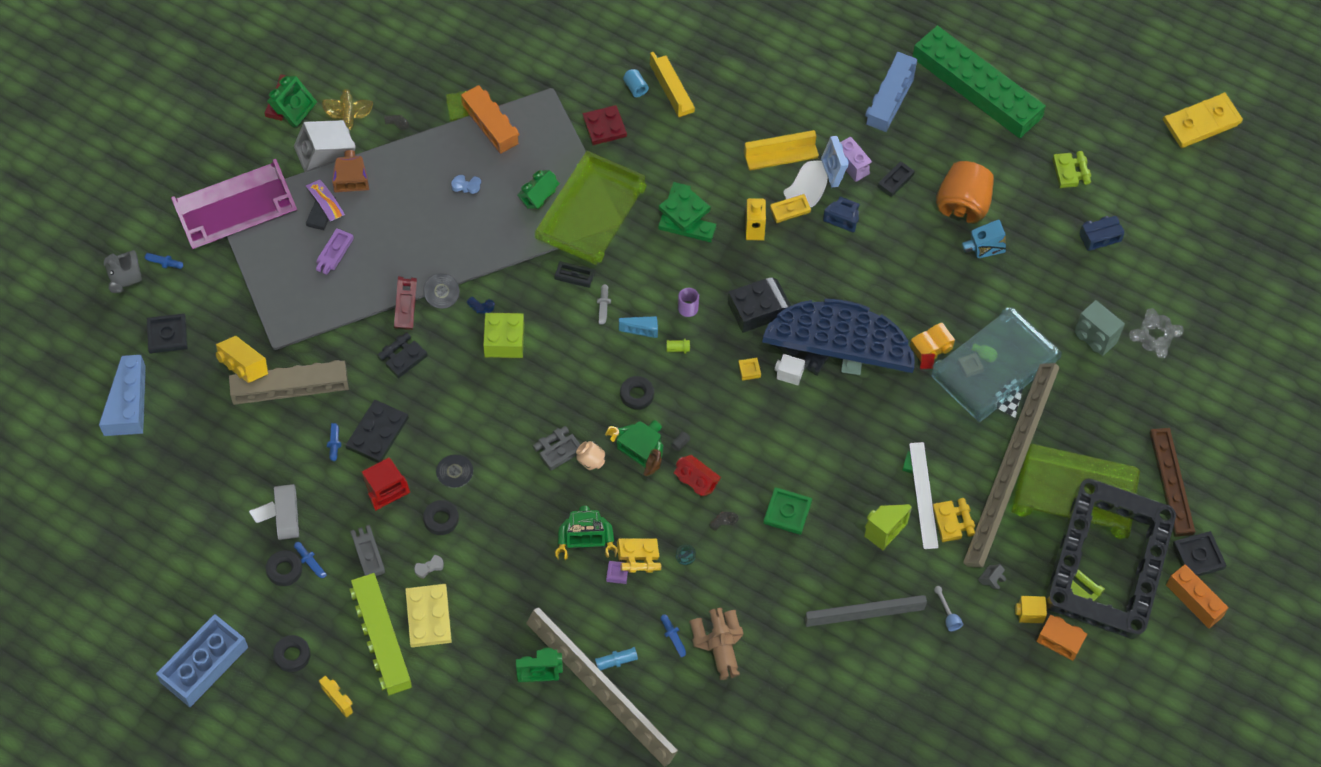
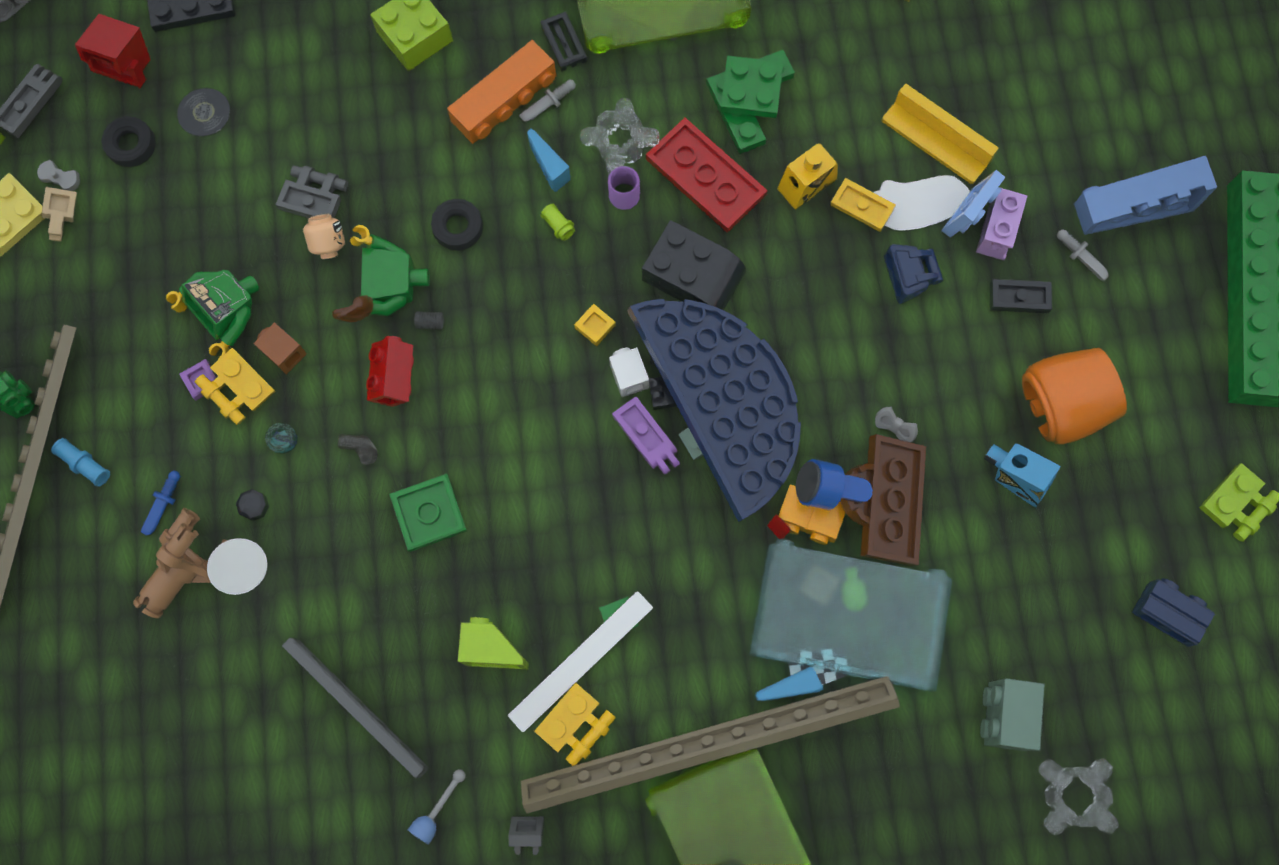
camera: 55 degrees right, 15 degrees up
none -> tan plate [42,187,77,242]
none -> white sticker [207,538,267,595]
none -> black tile [236,489,269,521]
none -> dark orange brick [253,322,307,375]
none -> orange brick [447,40,556,144]
none -> clear piece [580,98,660,175]
none -> medium lavender hinge [612,397,680,475]
none -> red plate [645,118,767,233]
none -> dark azure slope [754,667,824,701]
none -> reddish brown plate [796,434,926,566]
none -> light grey piece [875,407,918,442]
none -> light grey piece [1057,230,1109,281]

